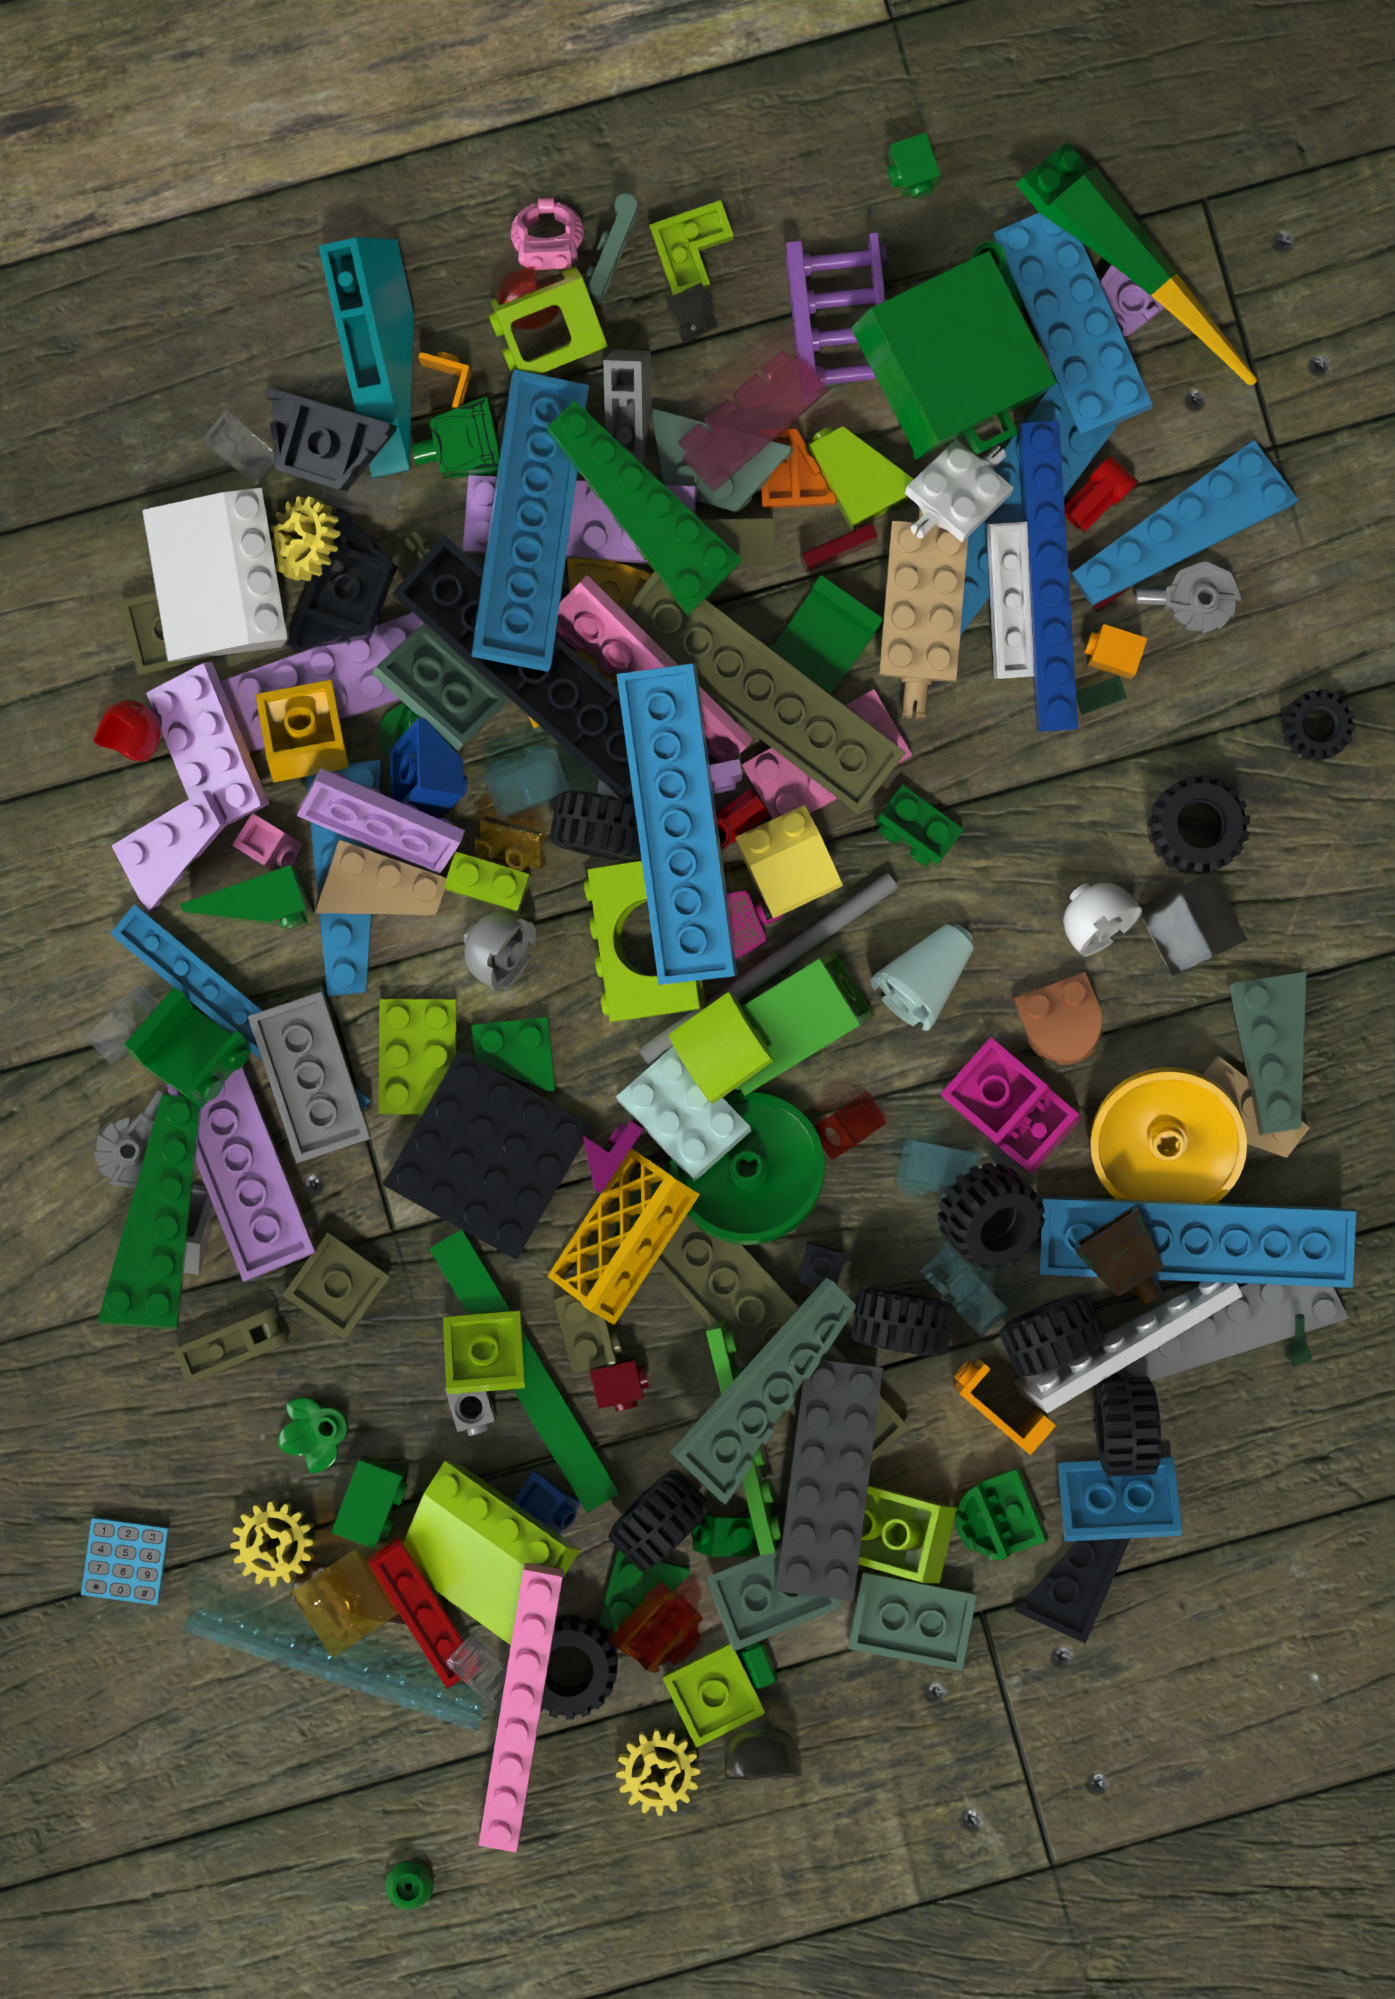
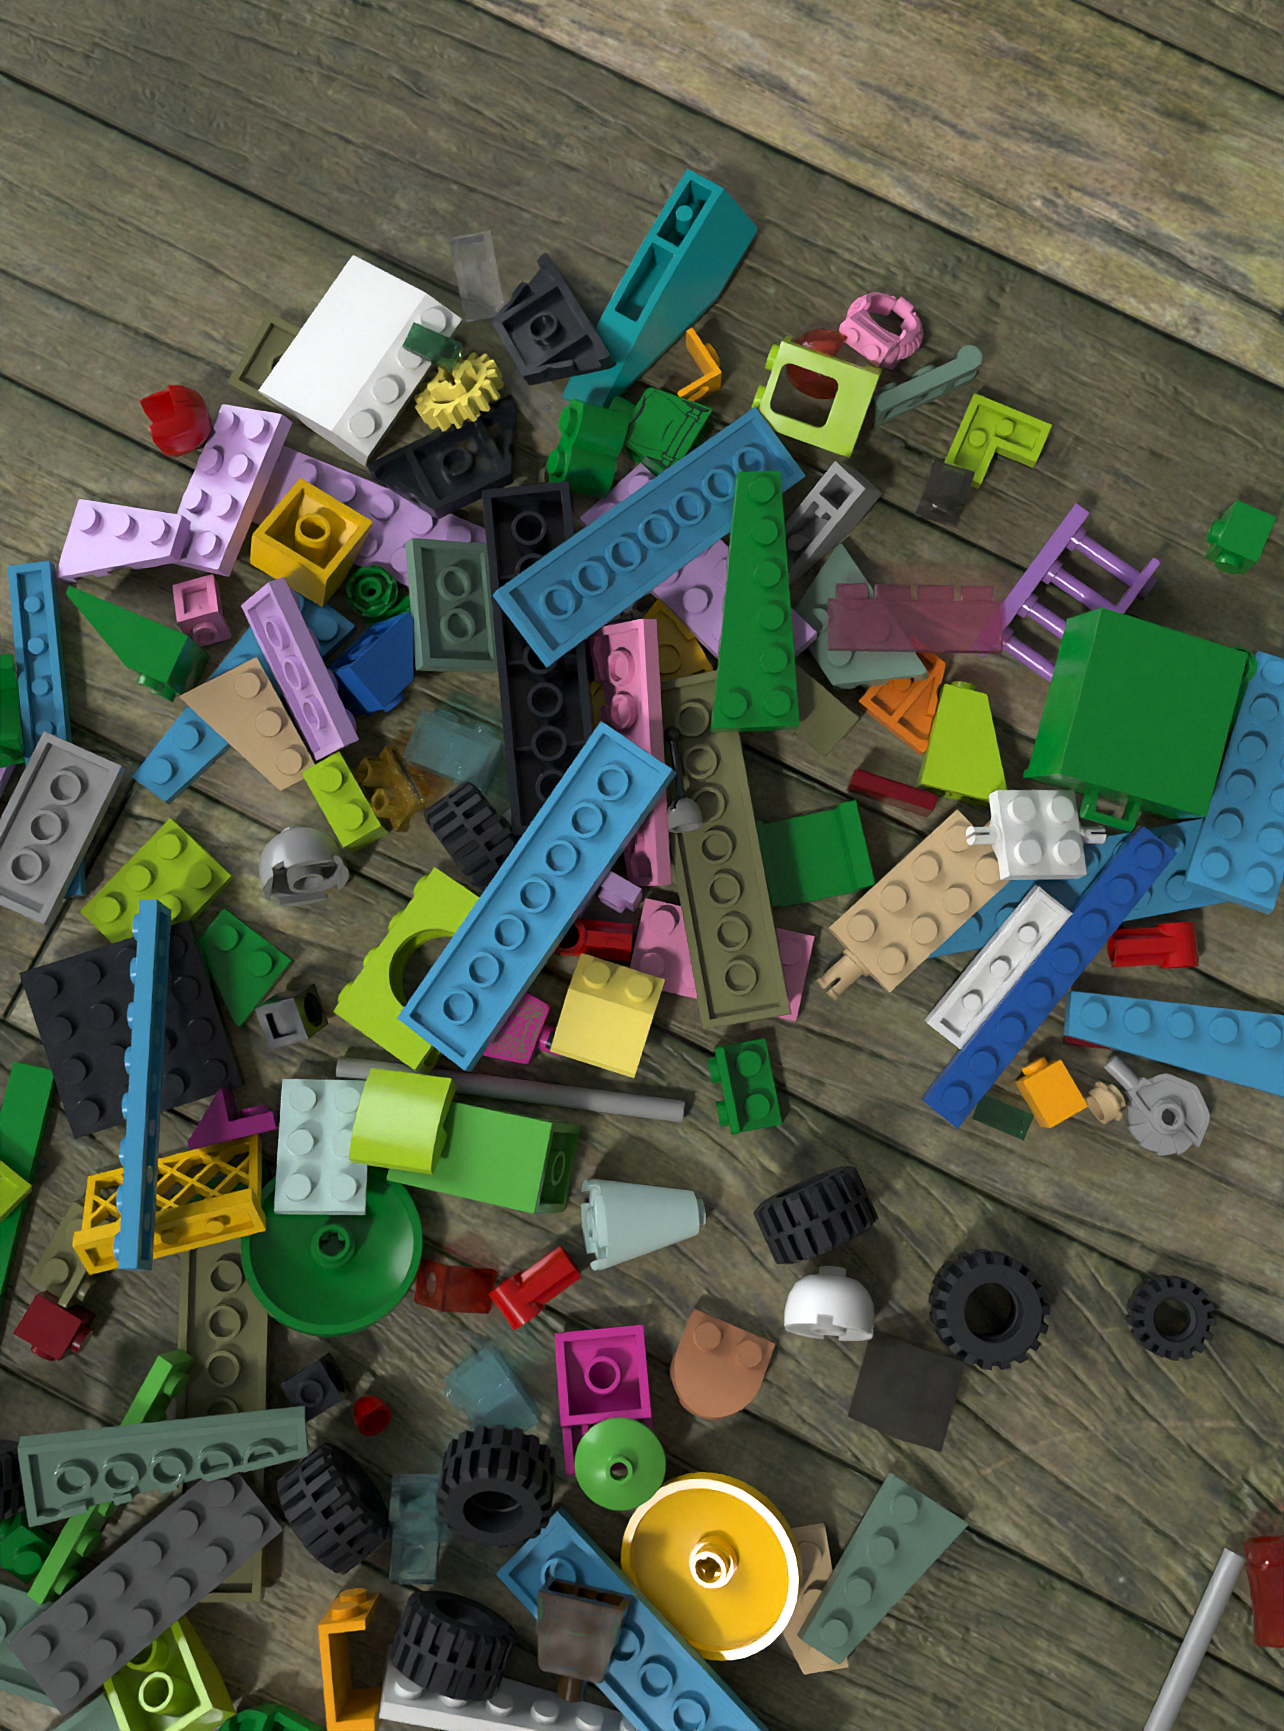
camera: 50 degrees right, 5 degrees down
none -> dark azure plate [113,900,172,1271]
none -> black brick [254,983,329,1050]
none -> green plate [345,565,398,618]
none -> red hinge [352,1395,392,1436]
none -> clear green piece [403,322,463,374]
none -> red piece [488,1245,582,1331]
none -> green brick [547,398,629,499]
none -> bright green dish [575,1417,666,1510]
none -> hinge [663,726,704,833]
none -> black tyre [753,1166,879,1265]
none -> tan plate [1085,1082,1126,1124]

